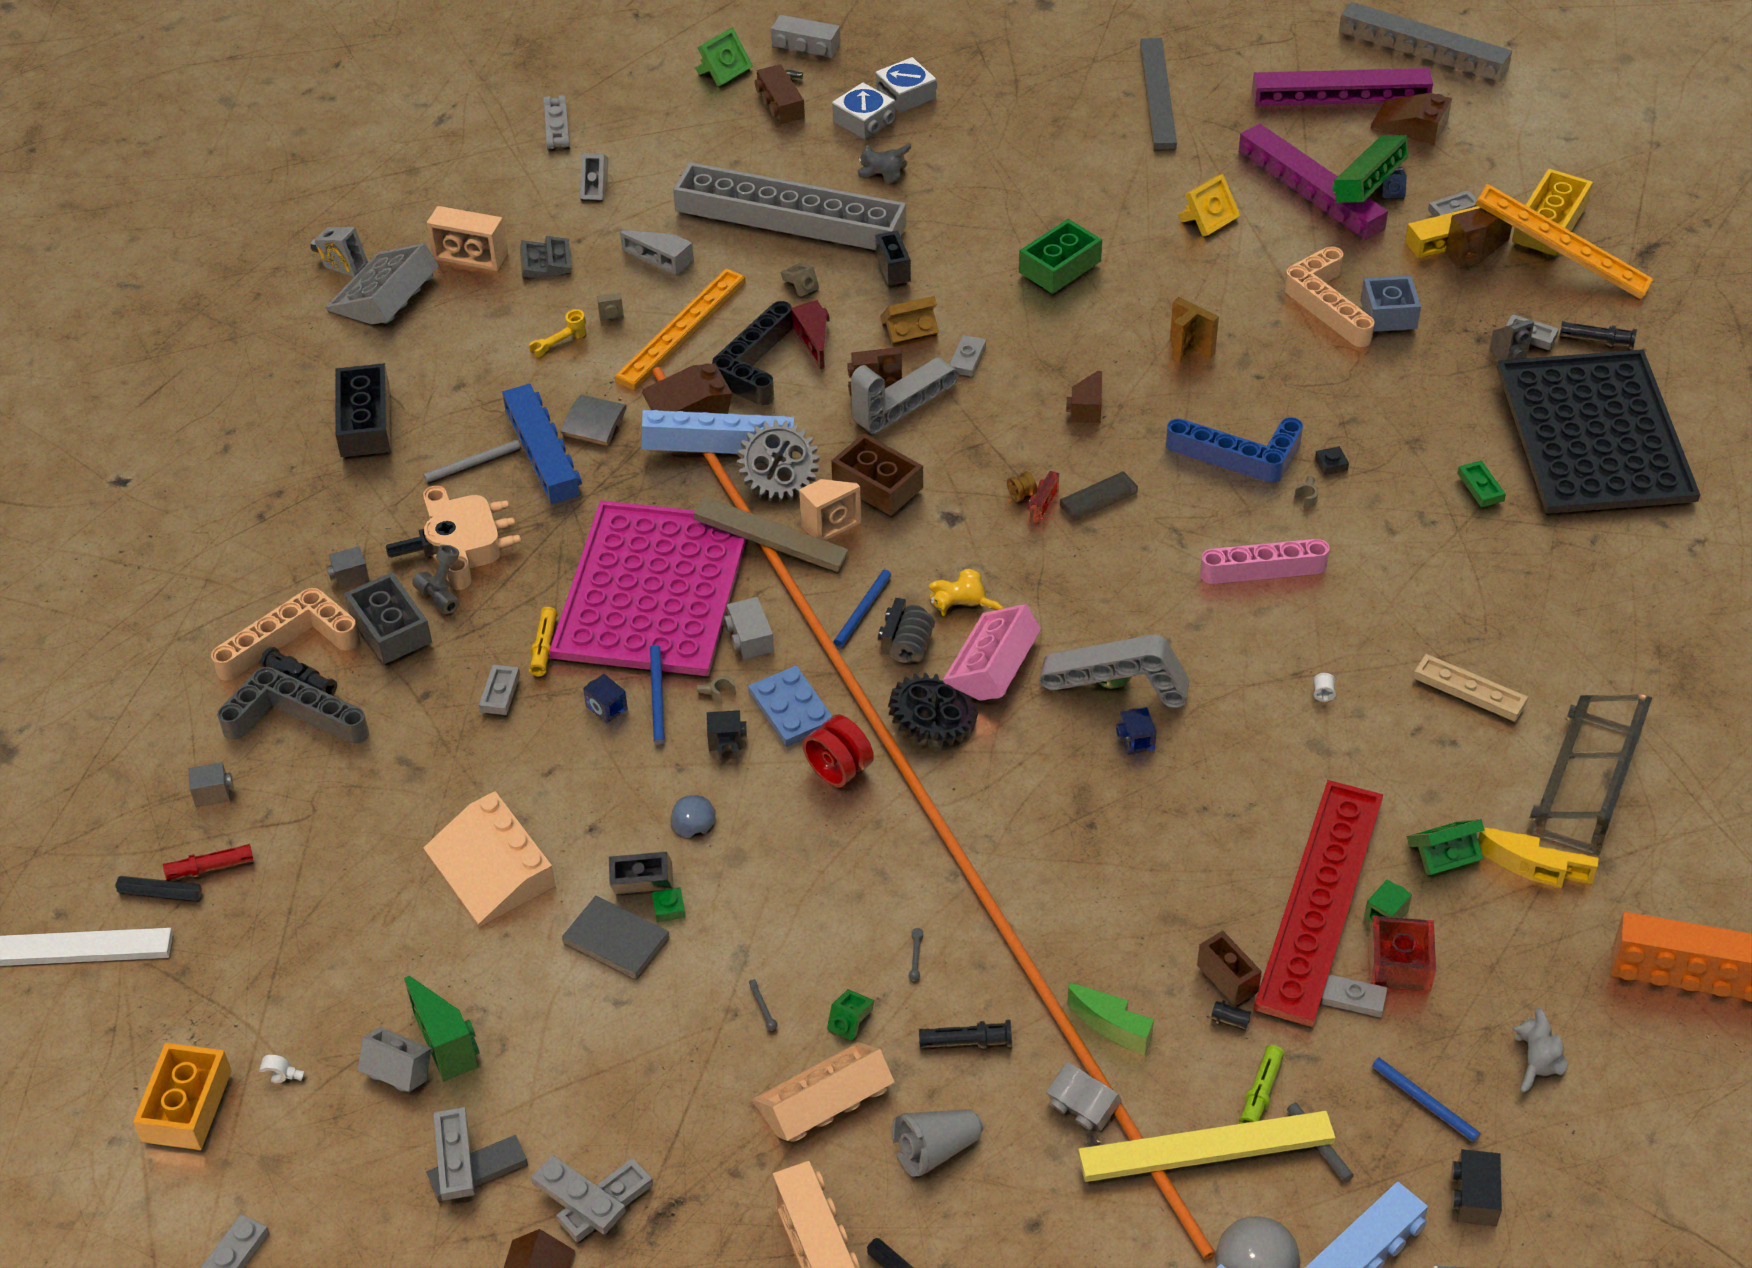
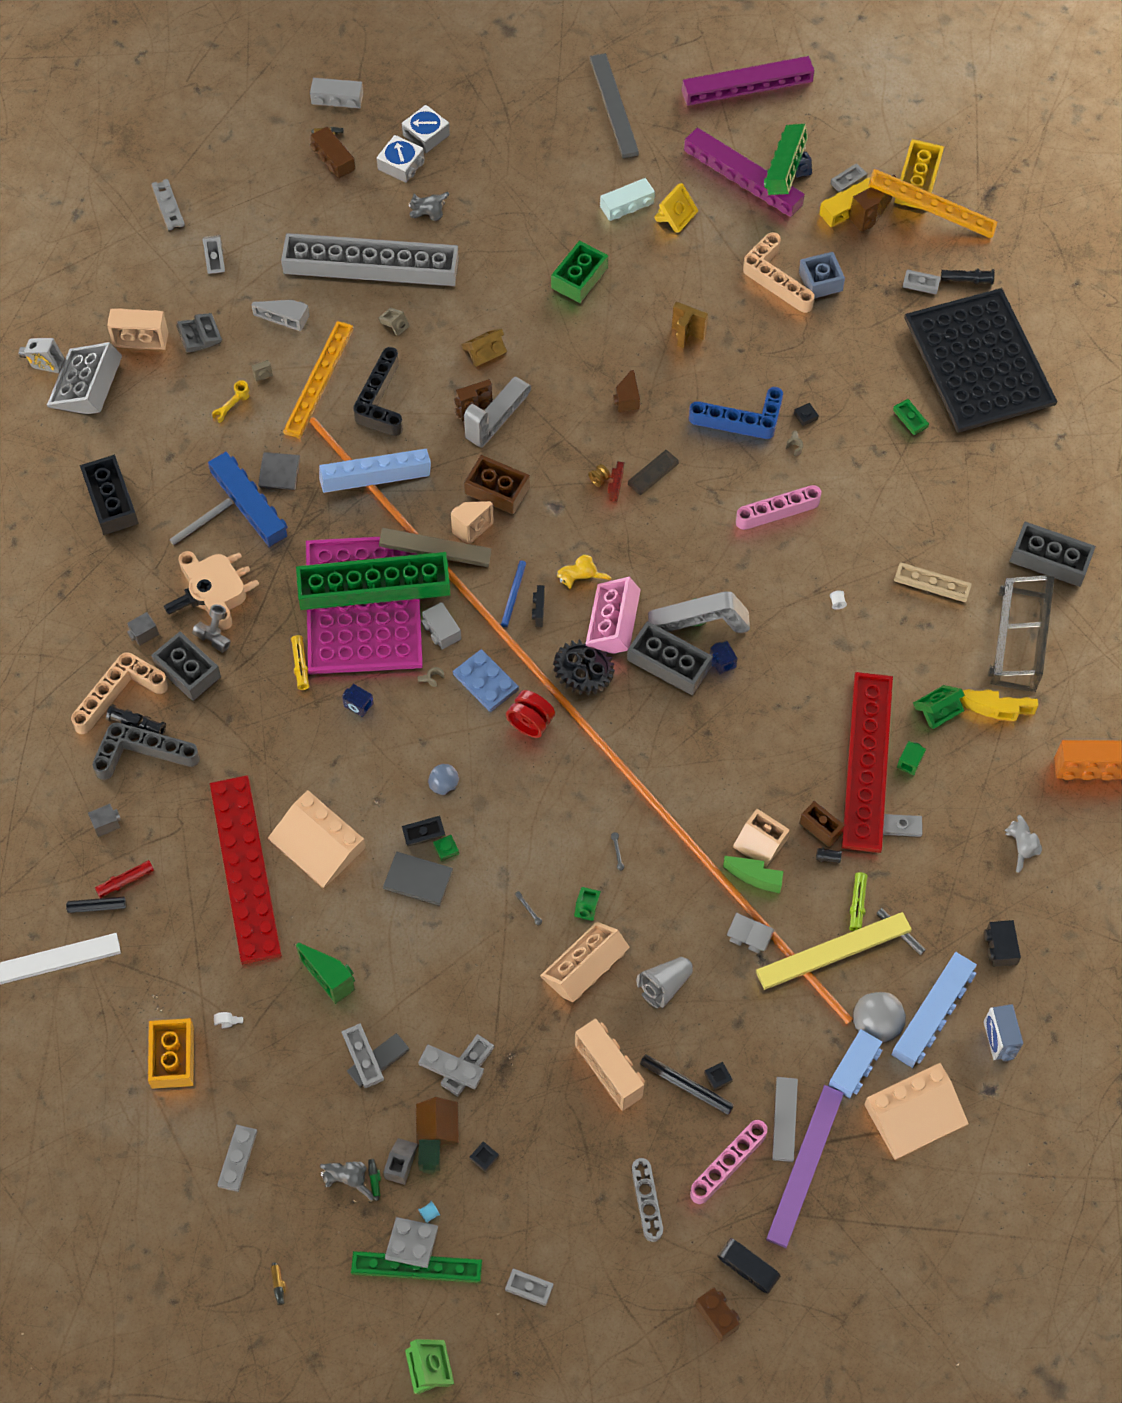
camera: 15 degrees left, 15 degrees up
light grey brick [358,1027,432,1092] -> none
light grey plate [479,665,520,715] -> none
reddish brown slope [642,363,732,414] -> none
blue bar [650,645,665,745] -> none
bright green bracket [695,27,753,86] -> none
black brick [707,710,747,760] -> none
light grey gear [737,420,820,502] -> none
dark red slope [791,300,830,370] -> none
black brick [875,231,911,286] -> none
dark grey piece [890,604,935,663] -> none
black pin [919,1019,1012,1049] -> none
light grey plate [949,335,986,377] -> none
flat silver brick [1339,2,1512,82] -> none
clear red brick [1369,916,1436,991] -> none
reddish brown slope [1371,93,1452,145] -> none
blue bar [1372,1057,1481,1143] -> none
flat silver slope [1489,319,1534,360] -> none
none -> red plate [210,775,282,965]
none -> green brick [296,552,451,610]
none -> light aqua brick [600,178,655,221]
none -> dark grey brick [627,621,713,696]
none -> light nougat slope [733,809,790,869]
none -> dark grey brick [1009,521,1096,587]

